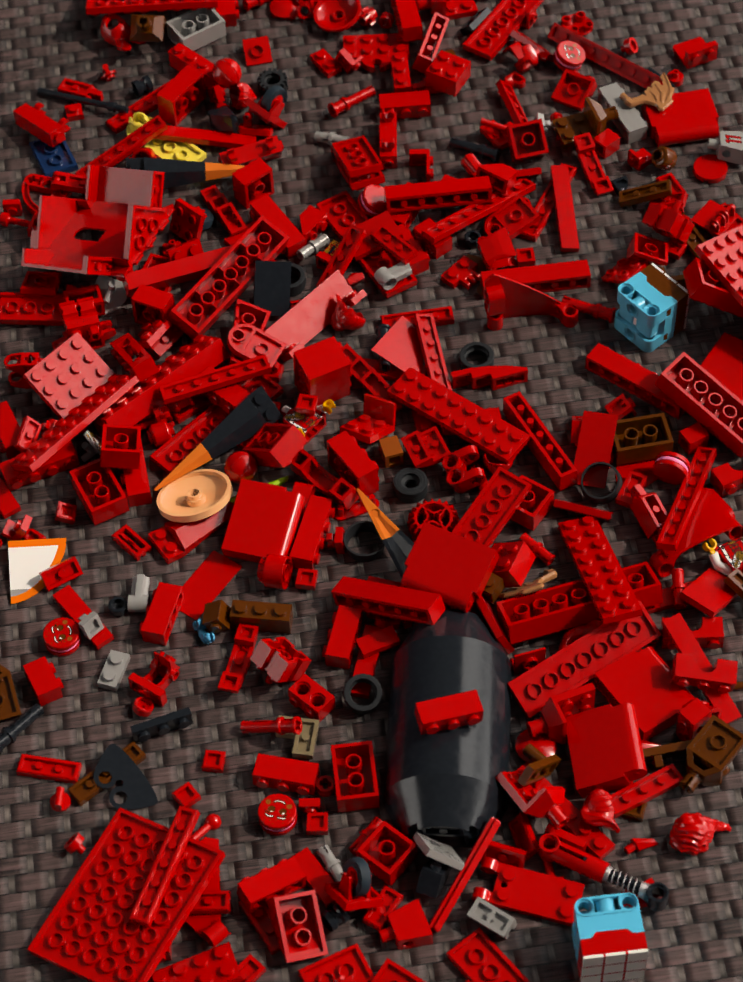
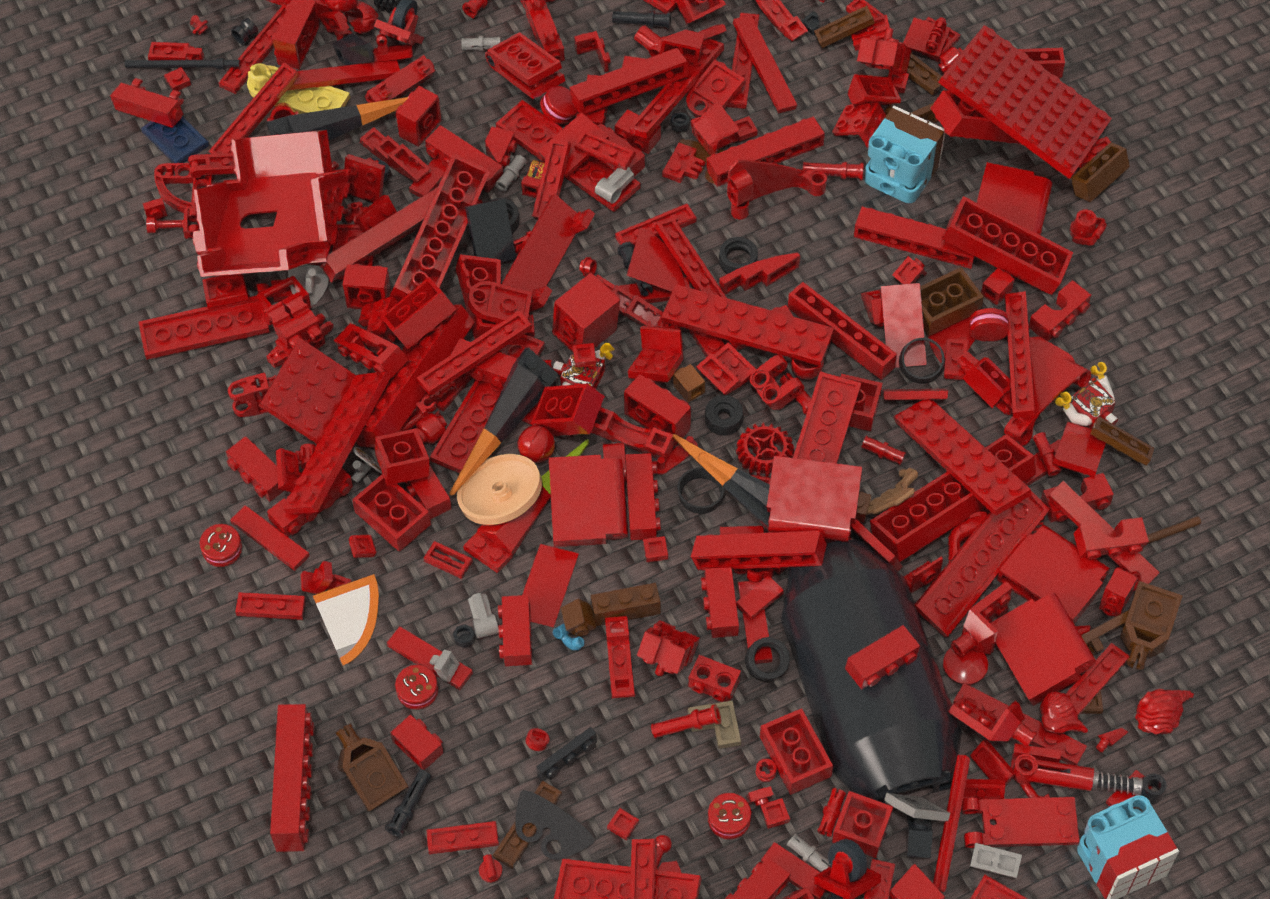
camera: 20 degrees left, 5 degrees up
red plate [39,556,83,591] -> none
light grey plate [97,650,131,692] -> none
red tile [128,651,180,707] -> none
red tile [202,749,226,773] -> none
red brick [252,753,320,795] -> none
red piece [257,554,293,590] -> none
red tile [326,527,345,554] -> none
red hair [331,294,366,331] -> none
red tile [346,272,365,287] -> none
red brick [491,541,536,588] -> none
reddish brown piece [517,744,561,787] -> none
none -> red brick [381,277,456,350]
none -> red plate [579,257,597,277]

